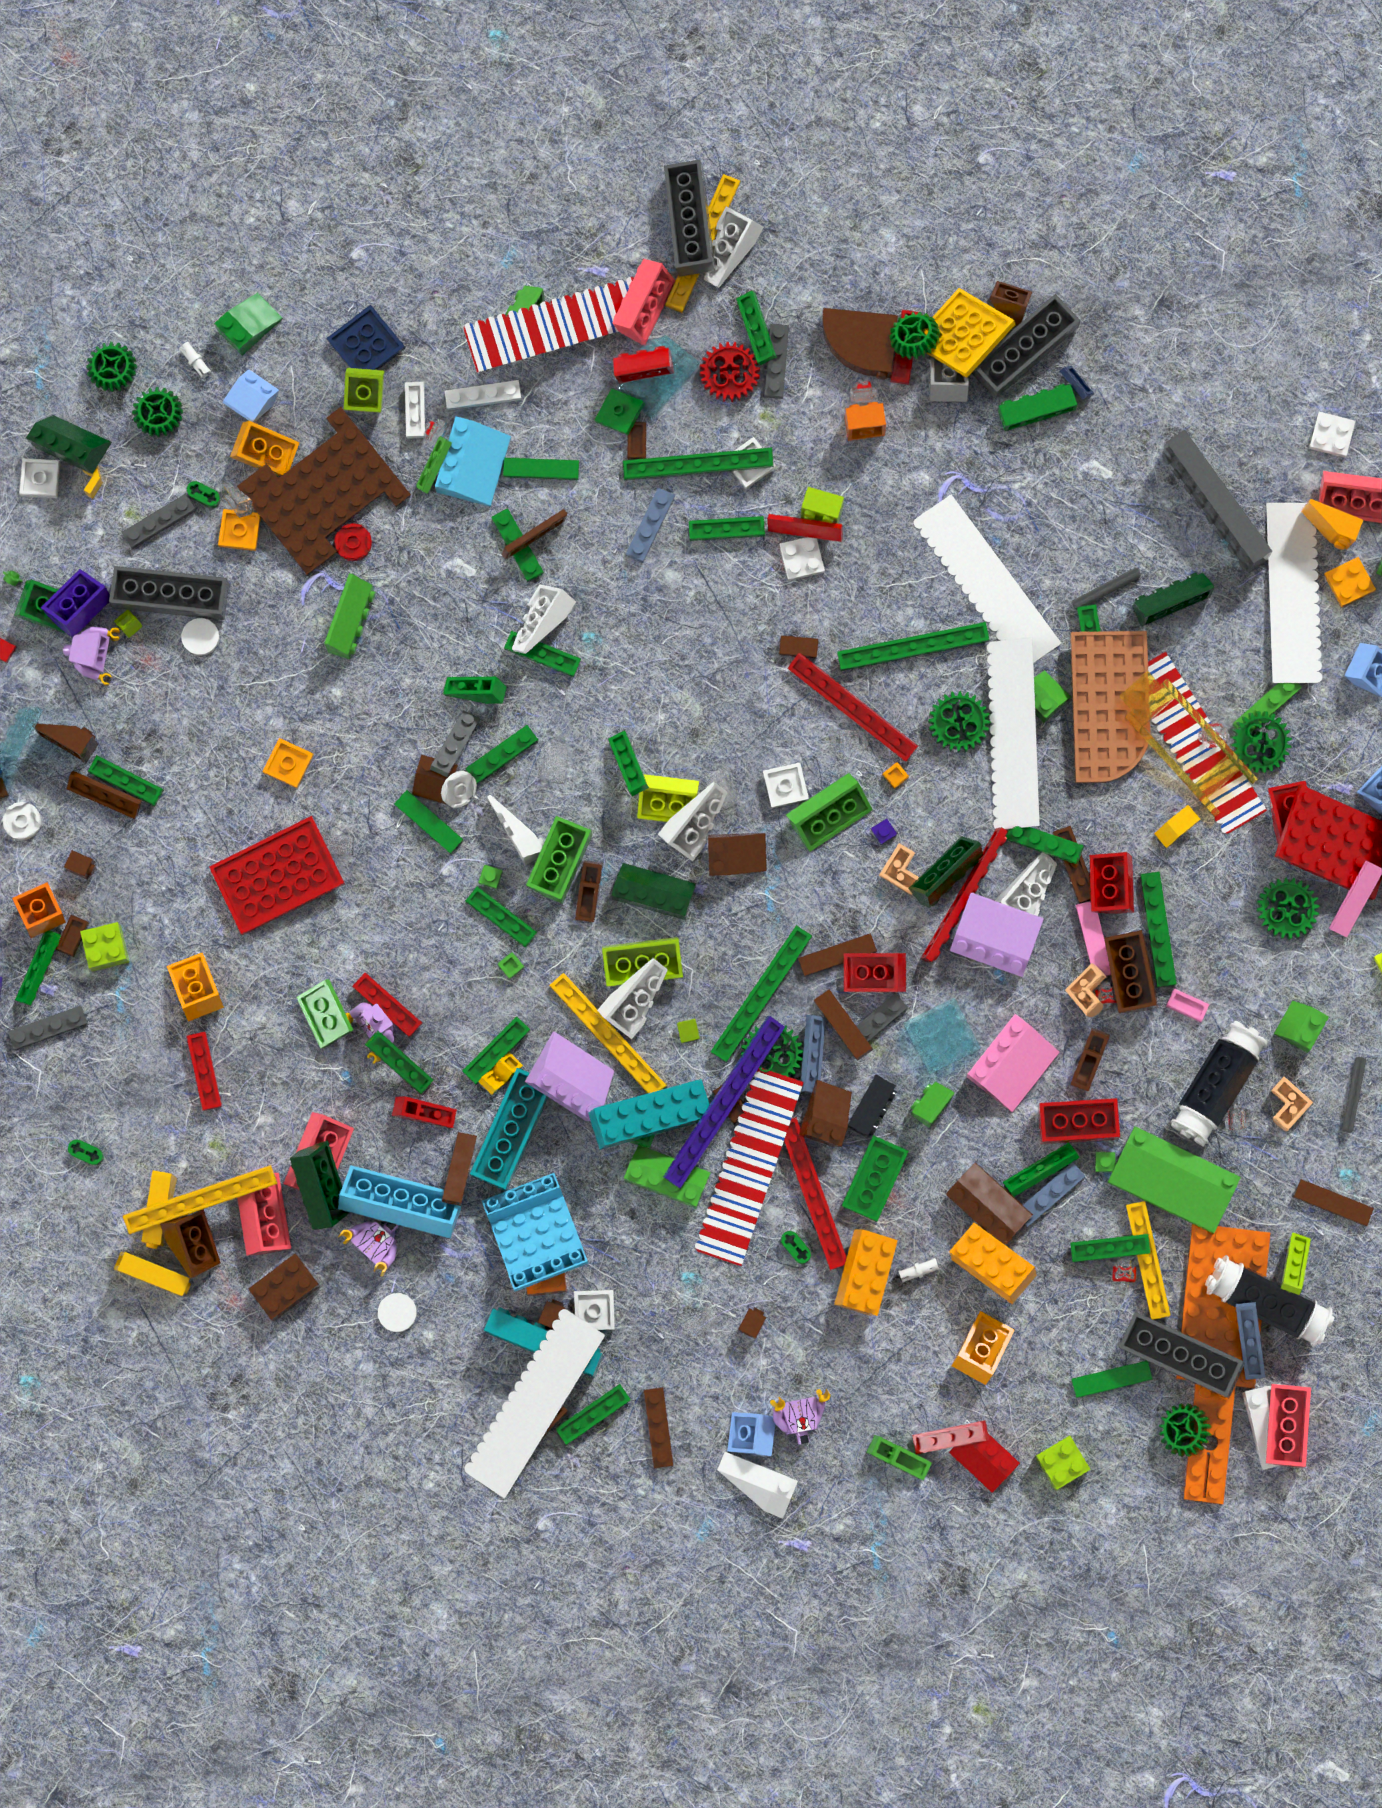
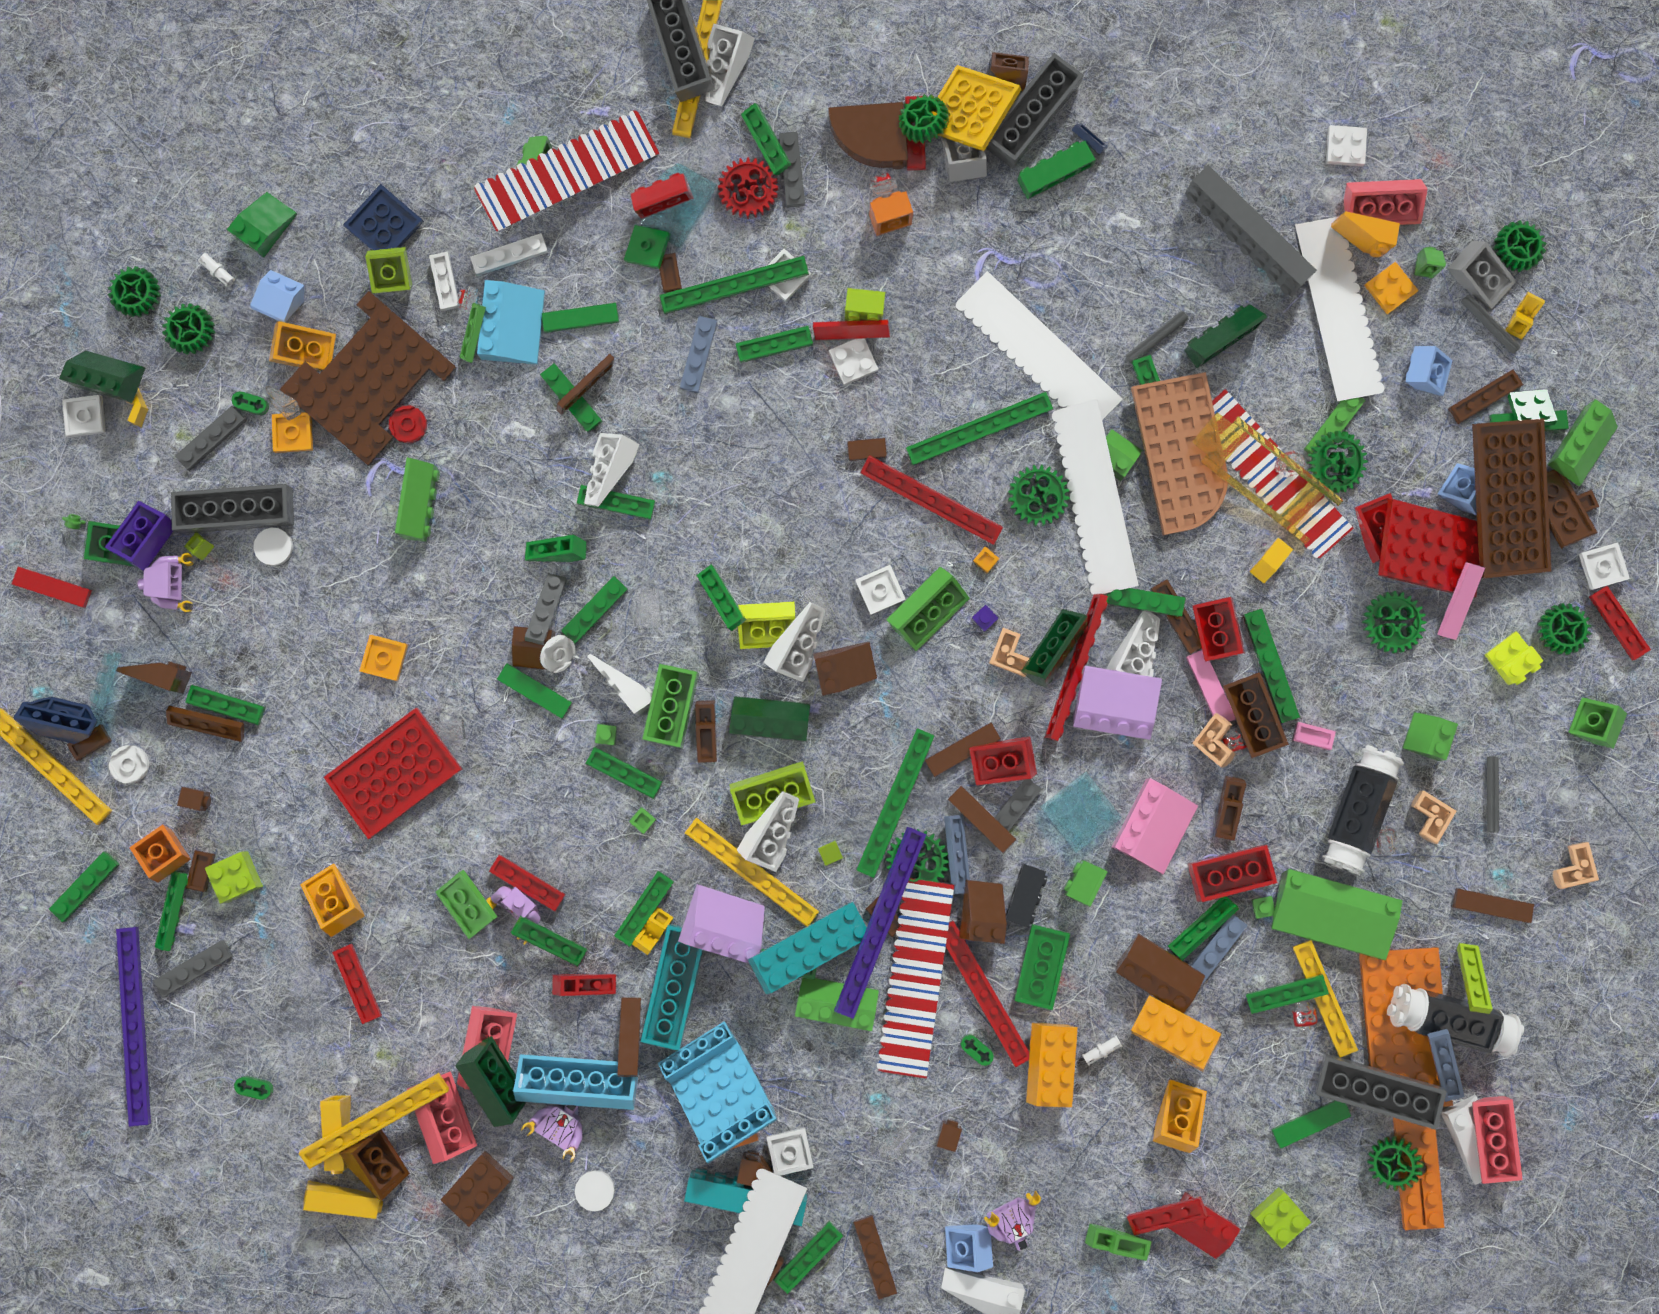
camera: 15 degrees left, 5 degrees up
coral slope [612,259,676,346] -> none

